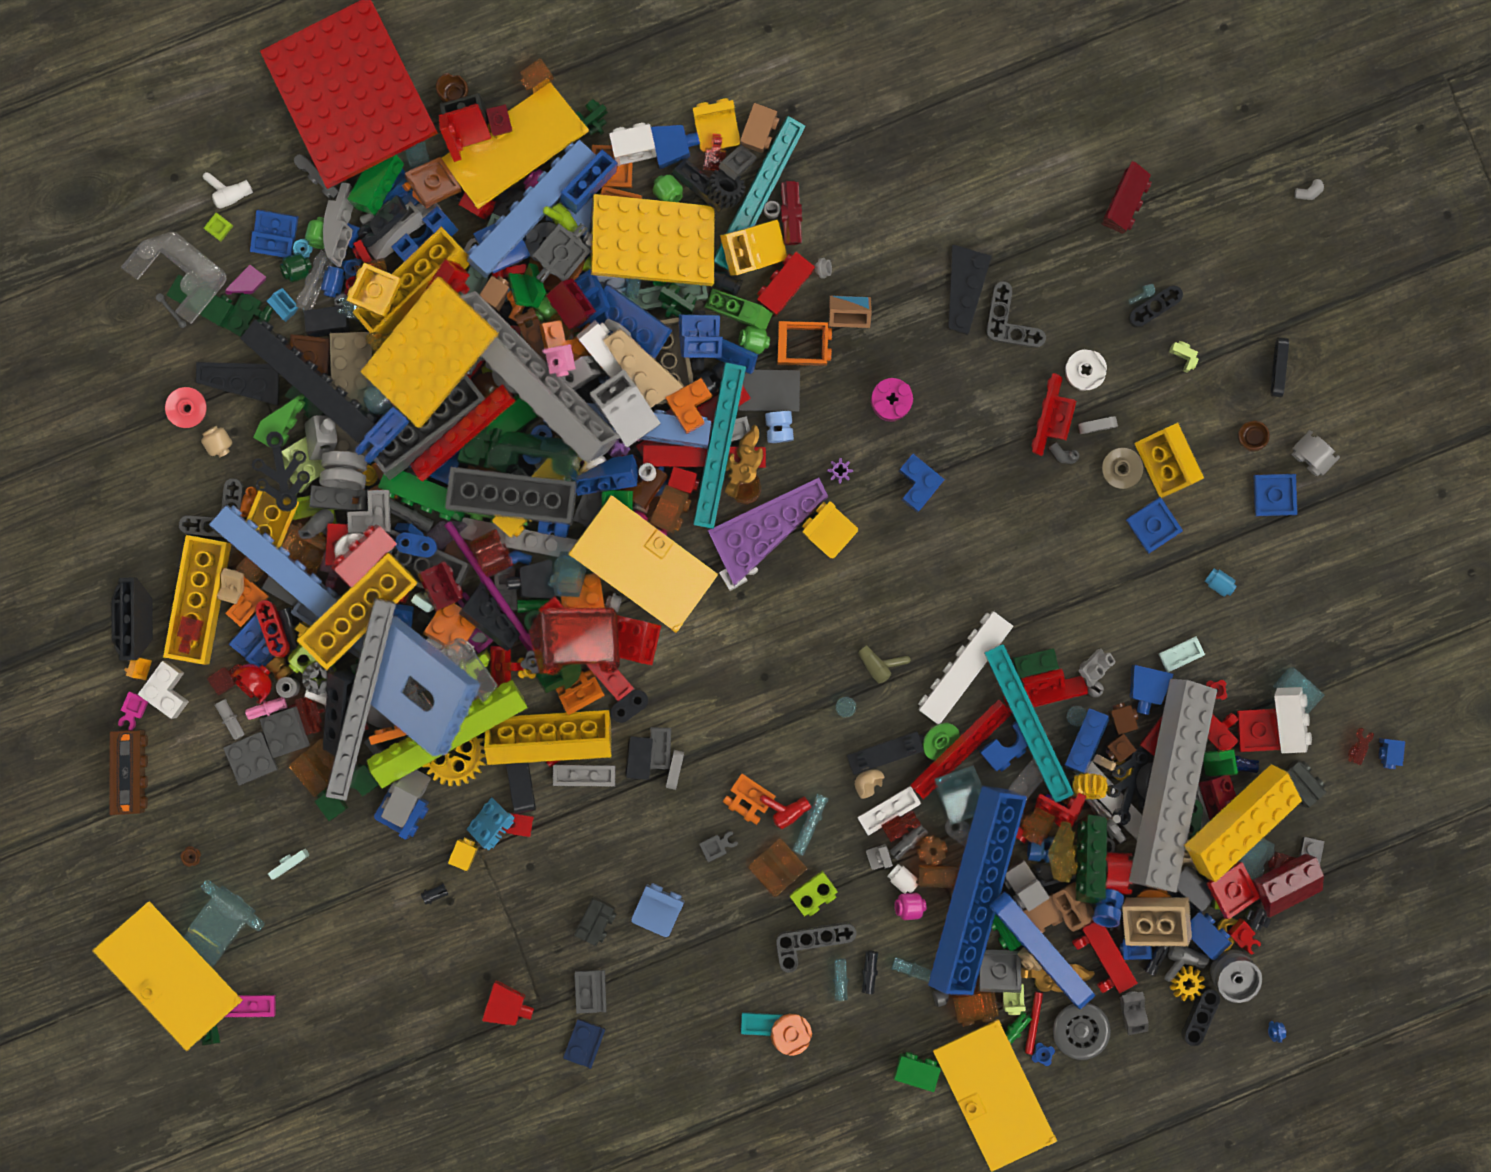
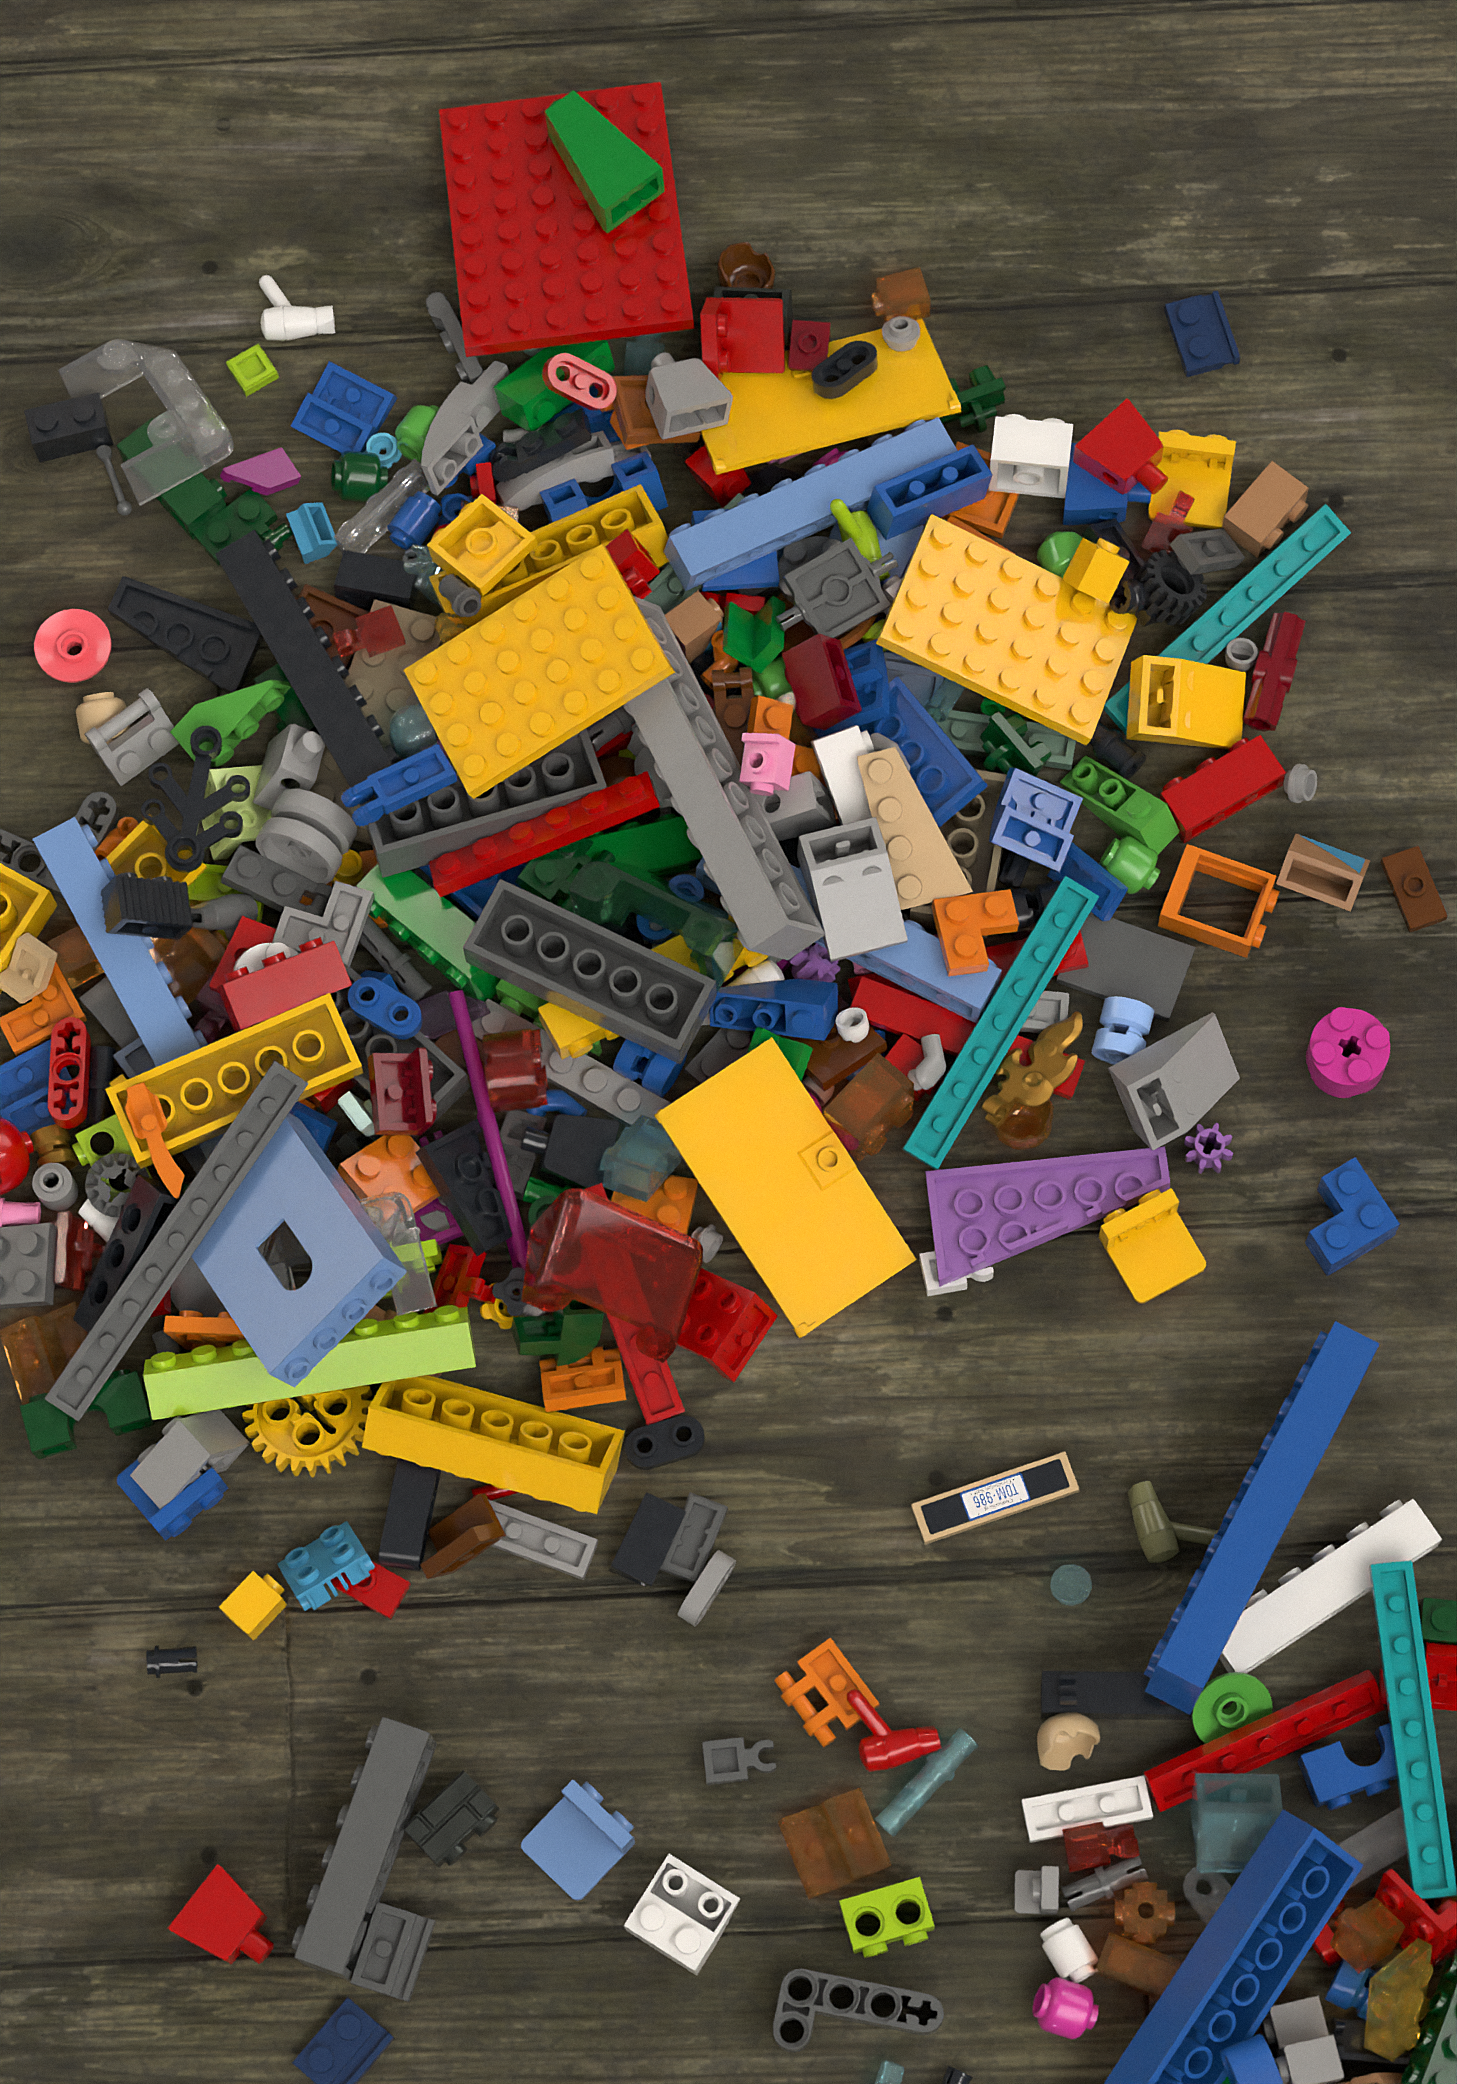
camera: 25 degrees right, 15 degrees down
none -> black brick [24,392,114,463]
none -> light grey plate [84,688,179,786]
none -> black brick [100,872,193,940]
none -> orange piece [125,1082,185,1198]
none -> dark grey brick [292,1717,437,1982]
none -> clear red plate [332,605,406,658]
none -> reddish brown panel [420,1494,506,1579]
none -> dark grey pin [439,574,481,617]
none -> plate [542,353,617,410]
none -> green slope [545,90,665,233]
none -> white slope [624,1854,740,1976]
none -> light grey torso [645,353,733,440]
none -> black plate [812,341,878,399]
none -> light grey plate [882,316,920,352]
none -> light grey arm [907,1034,946,1091]
none -> tile [911,1452,1079,1545]
none -> yellow brick [1062,537,1130,604]
none -> red torso [1073,399,1169,495]
none -> light grey slope [1108,1012,1240,1151]
none -> black bush [1109,579,1146,614]
none -> blue brick [1144,1321,1380,1715]
none -> dark blue plate [1164,290,1240,378]
none -> reddish brown plate [1380,846,1448,933]

